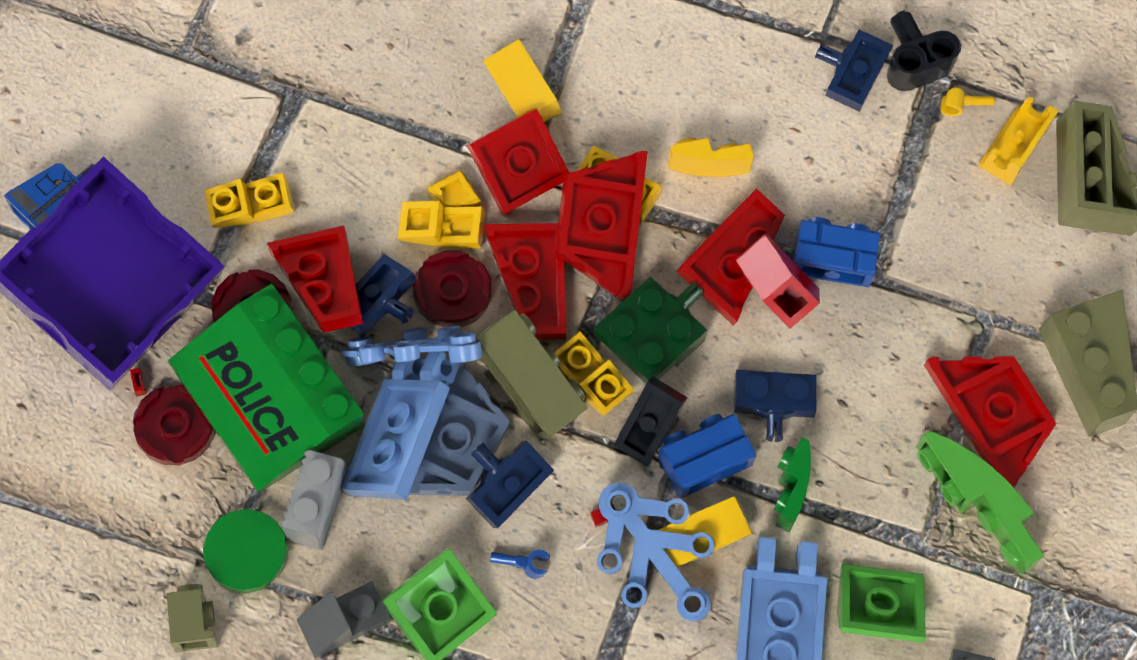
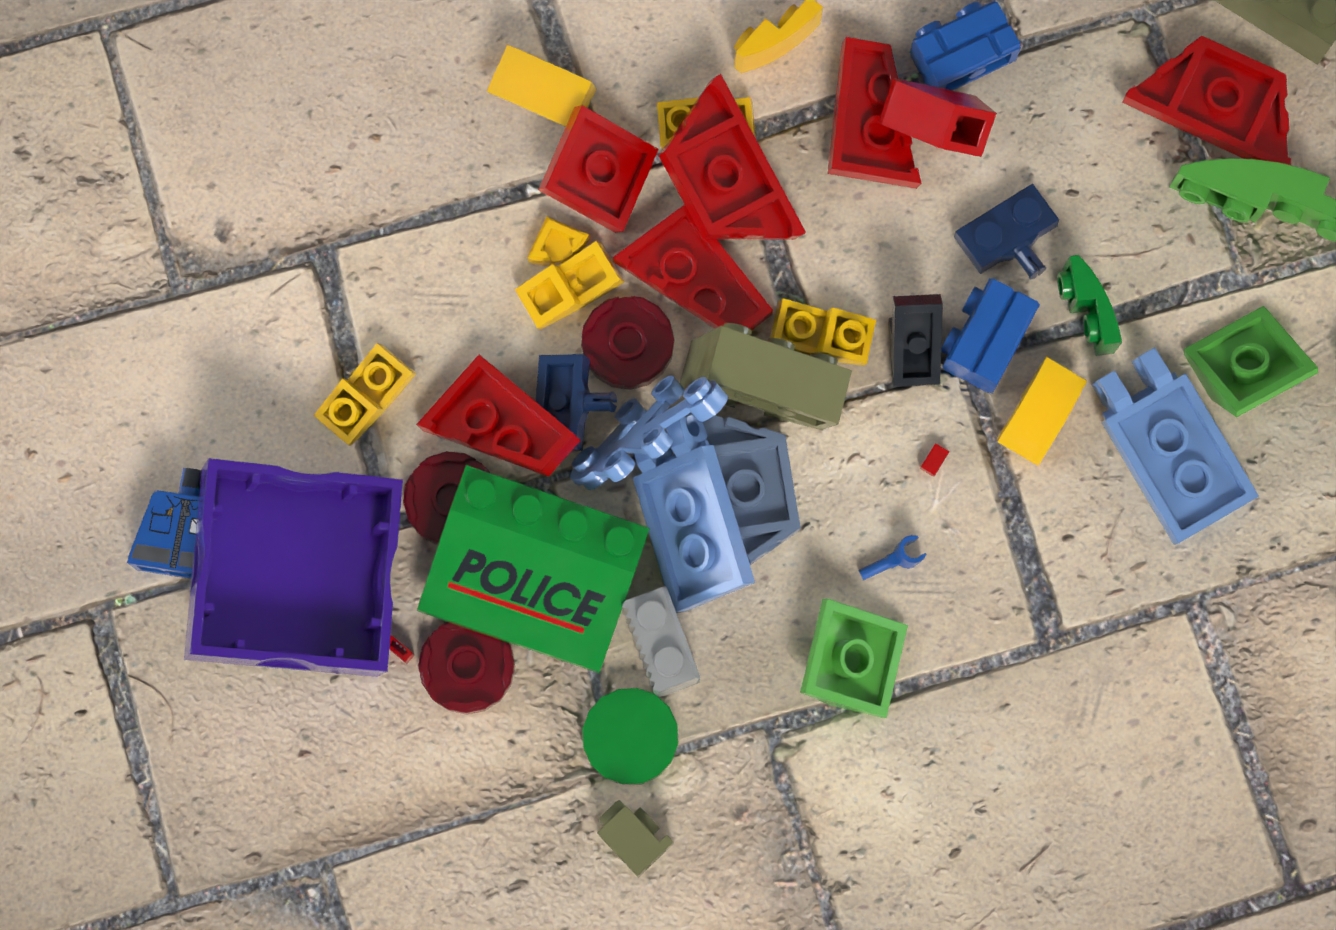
camera: 30 degrees left, 10 degrees up
dark grey slope [297,581,391,658] -> none
dark blue plate [466,441,554,528] -> none
dark green plate [593,276,707,384] -> none
medium blue plant [597,483,715,621] -> none

